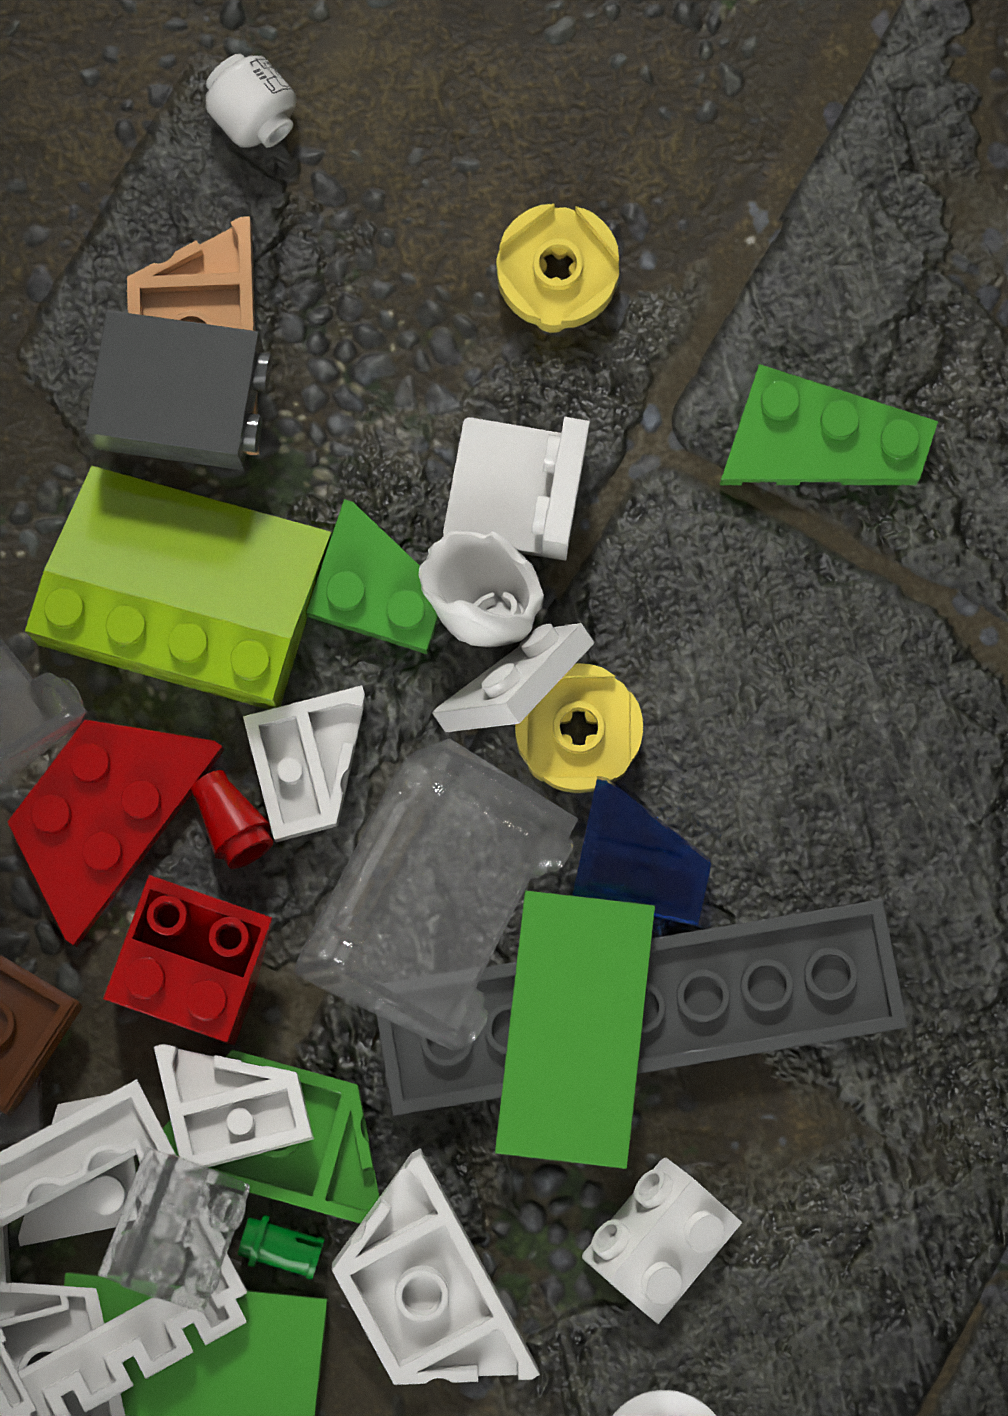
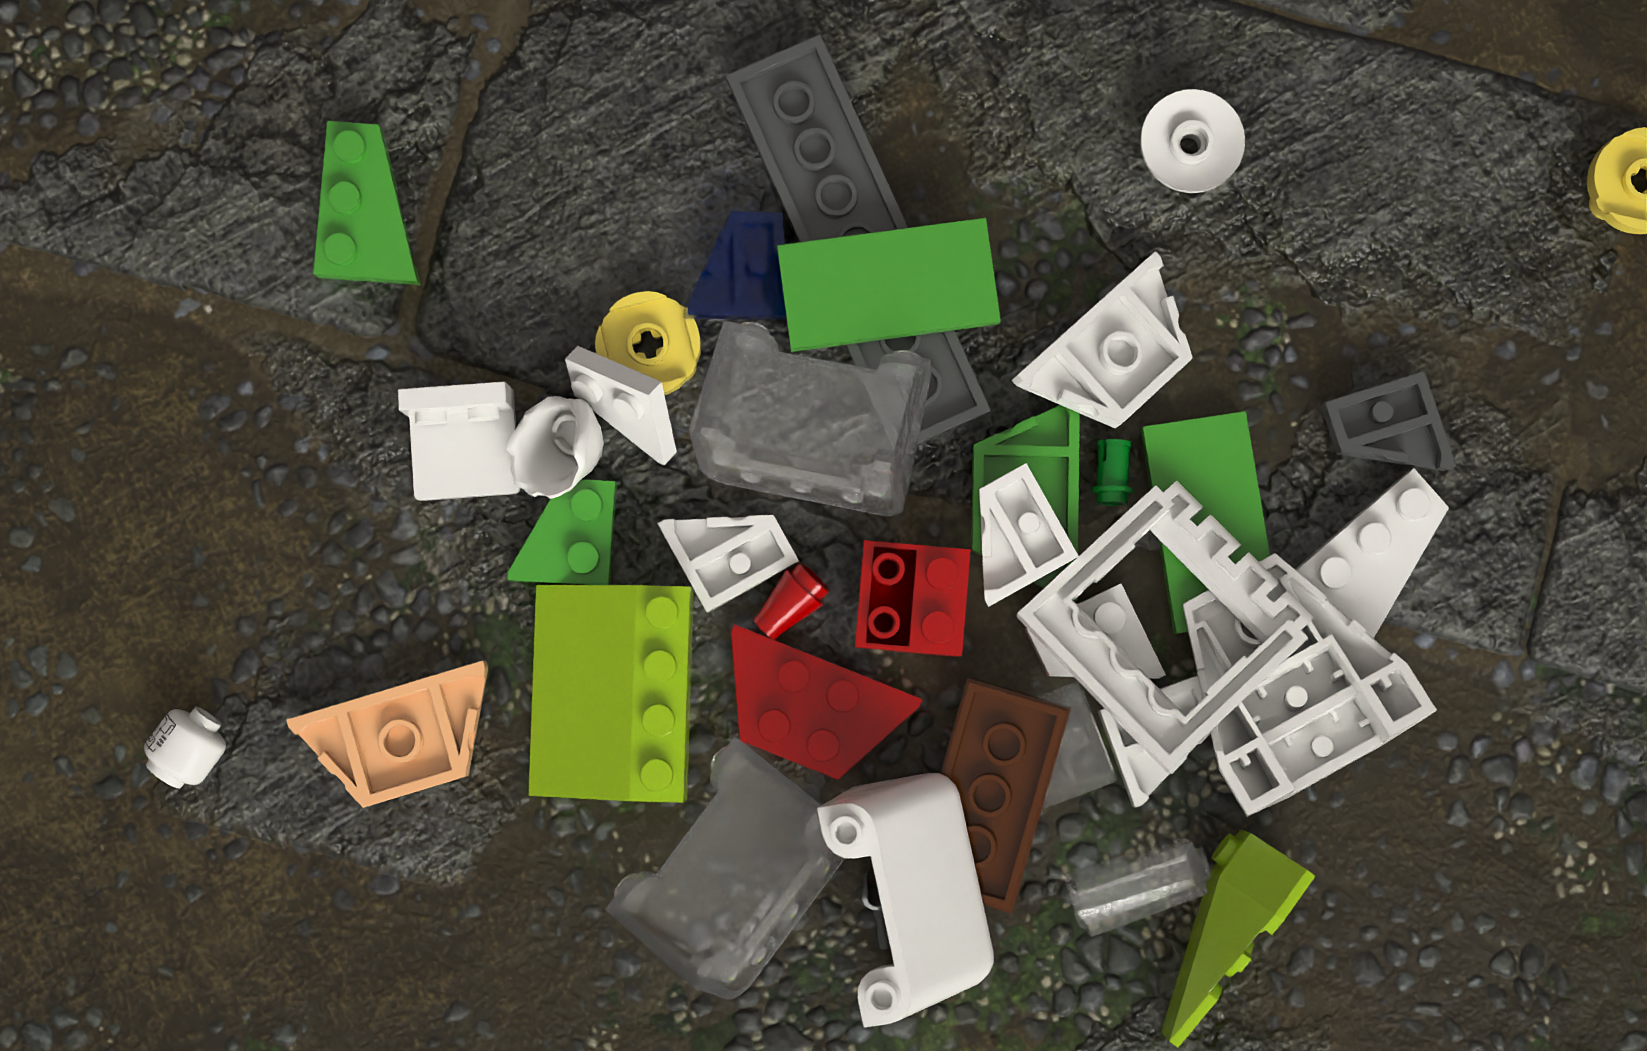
camera: 105 degrees left, 5 degrees up
dark grey brick [85,310,272,470] -> none
clear bracket [98,1147,250,1312] -> none
light yellow plate [496,204,619,333] -> none
white bracket [582,1158,742,1324] -> none

